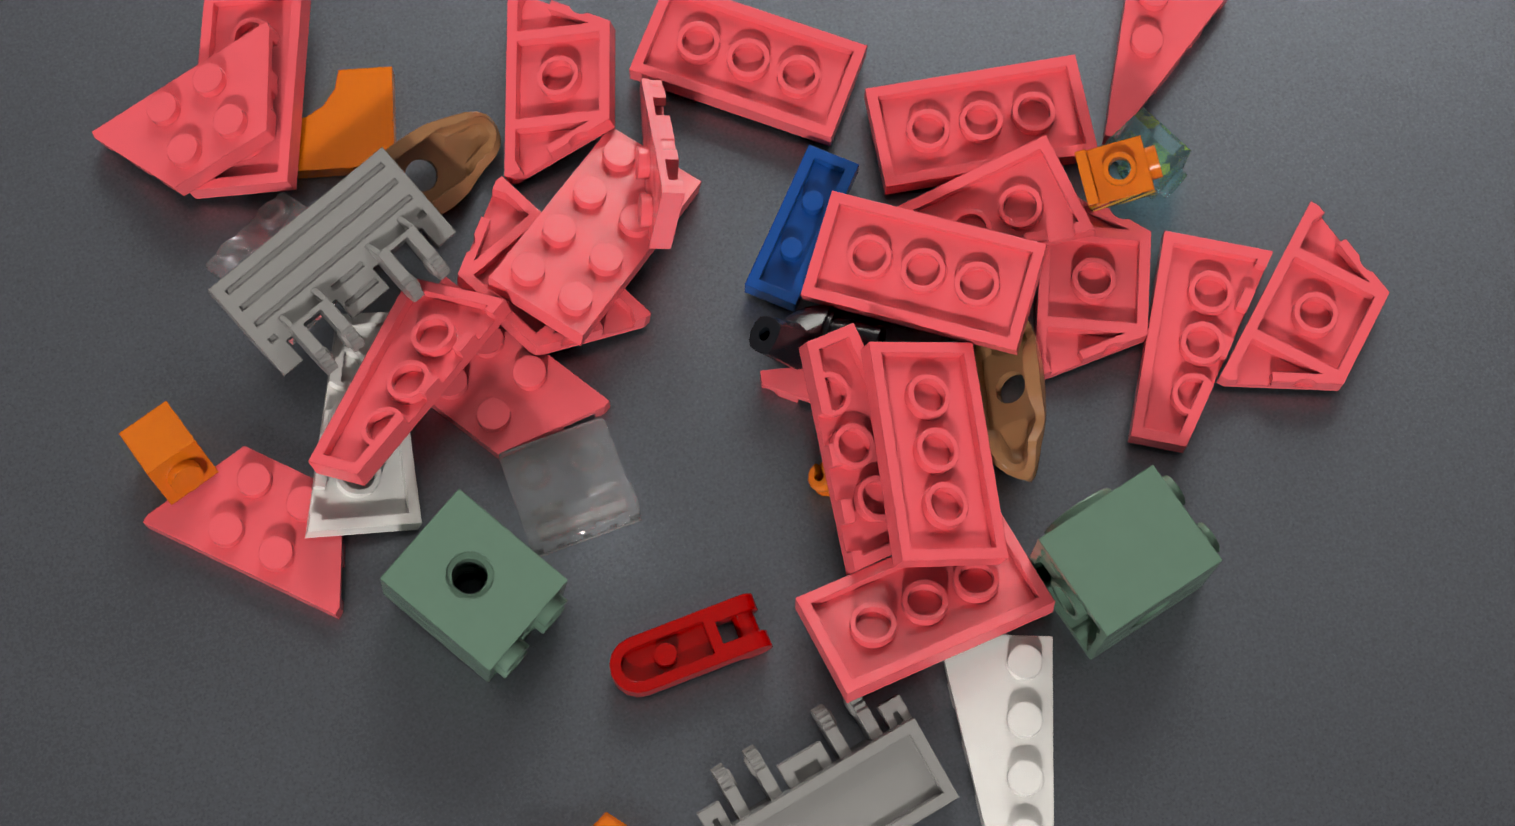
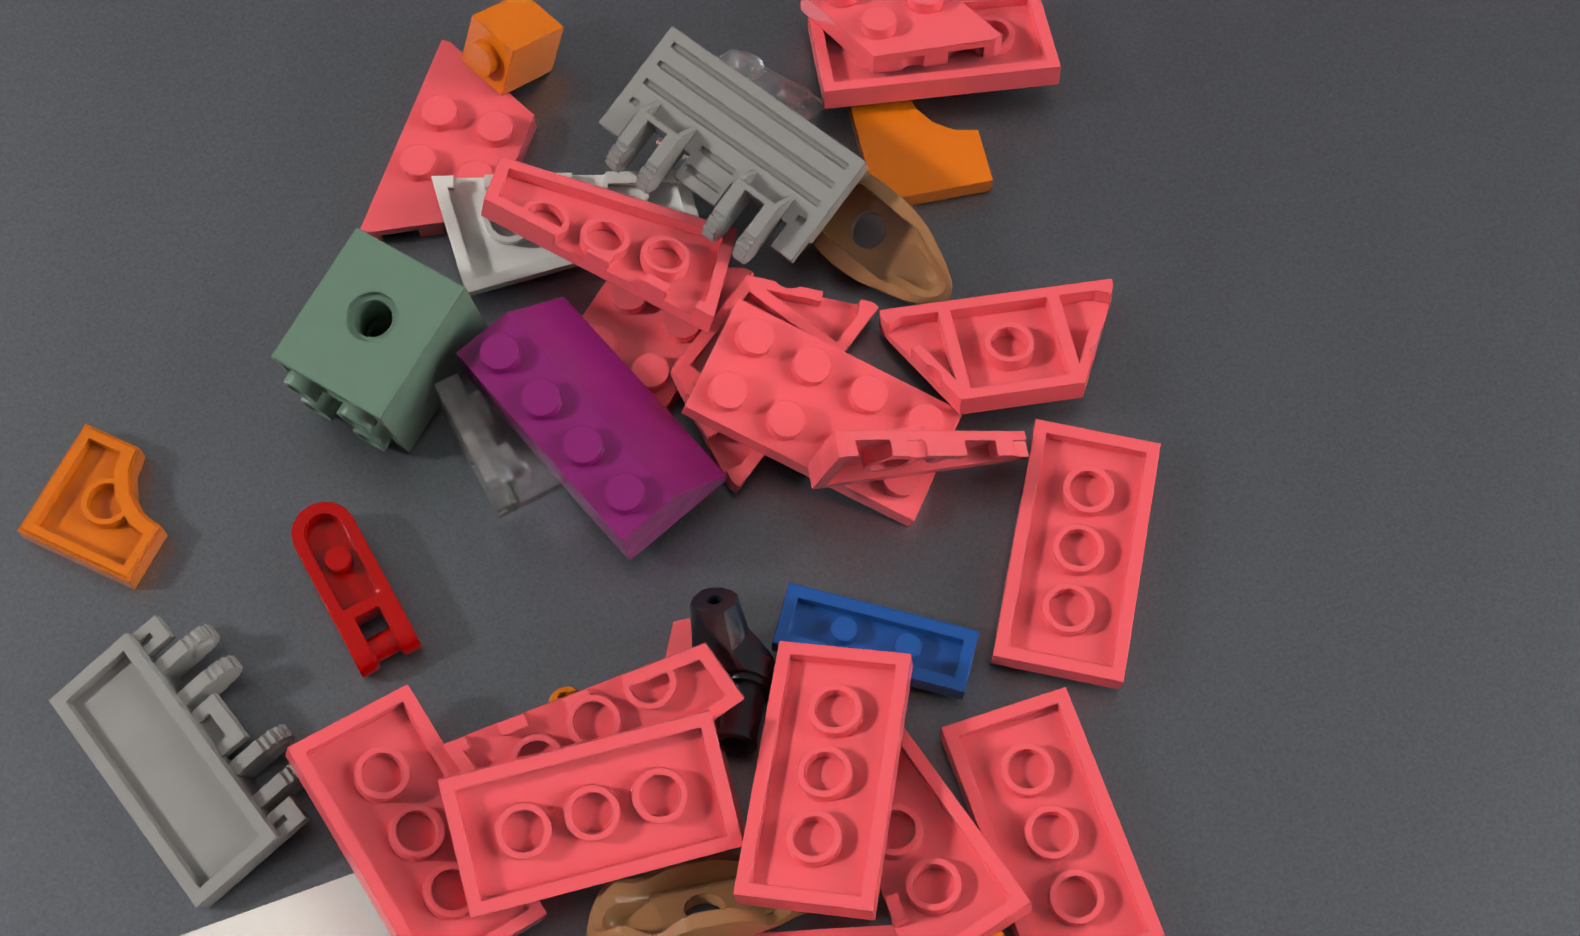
camera: 80 degrees right, 5 degrees down
none -> magenta slope [456,297,727,561]

